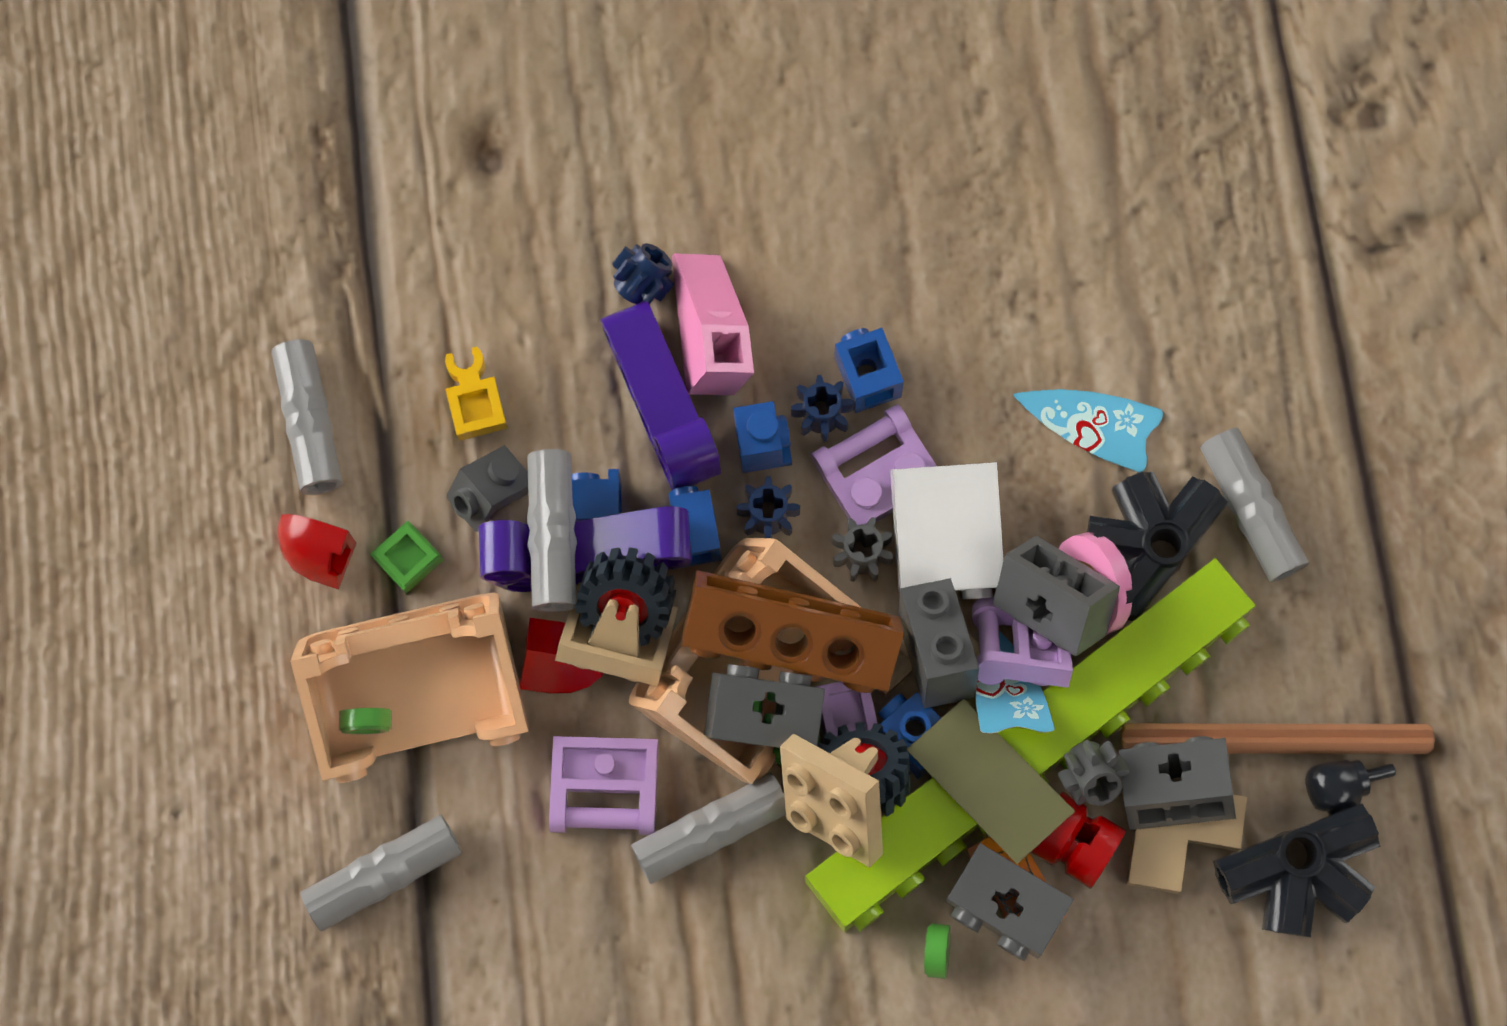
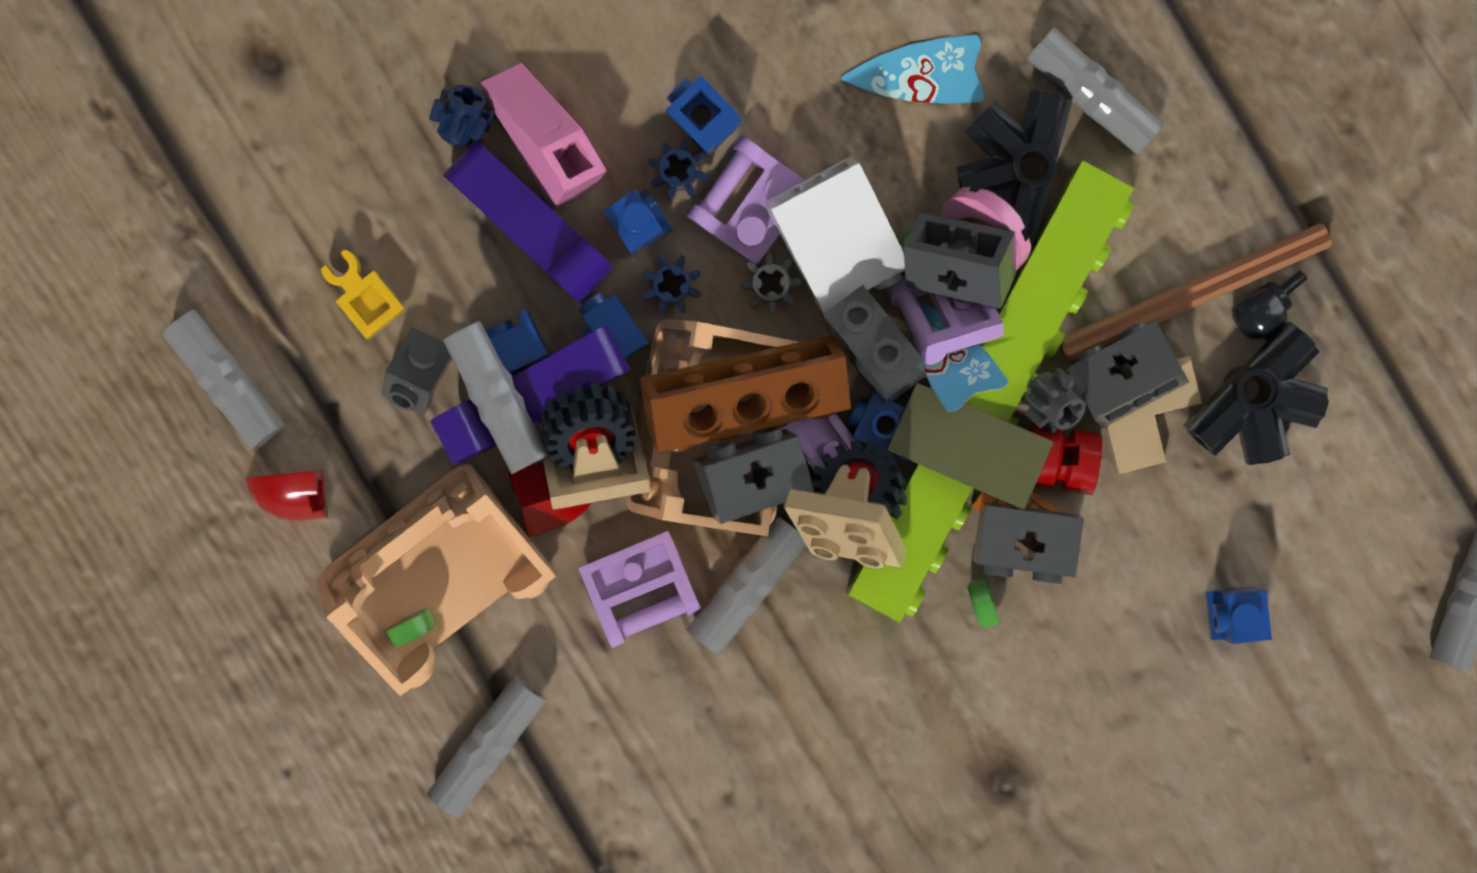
camera: 30 degrees left, 15 degrees up
bright green tile [370,521,444,594] -> none

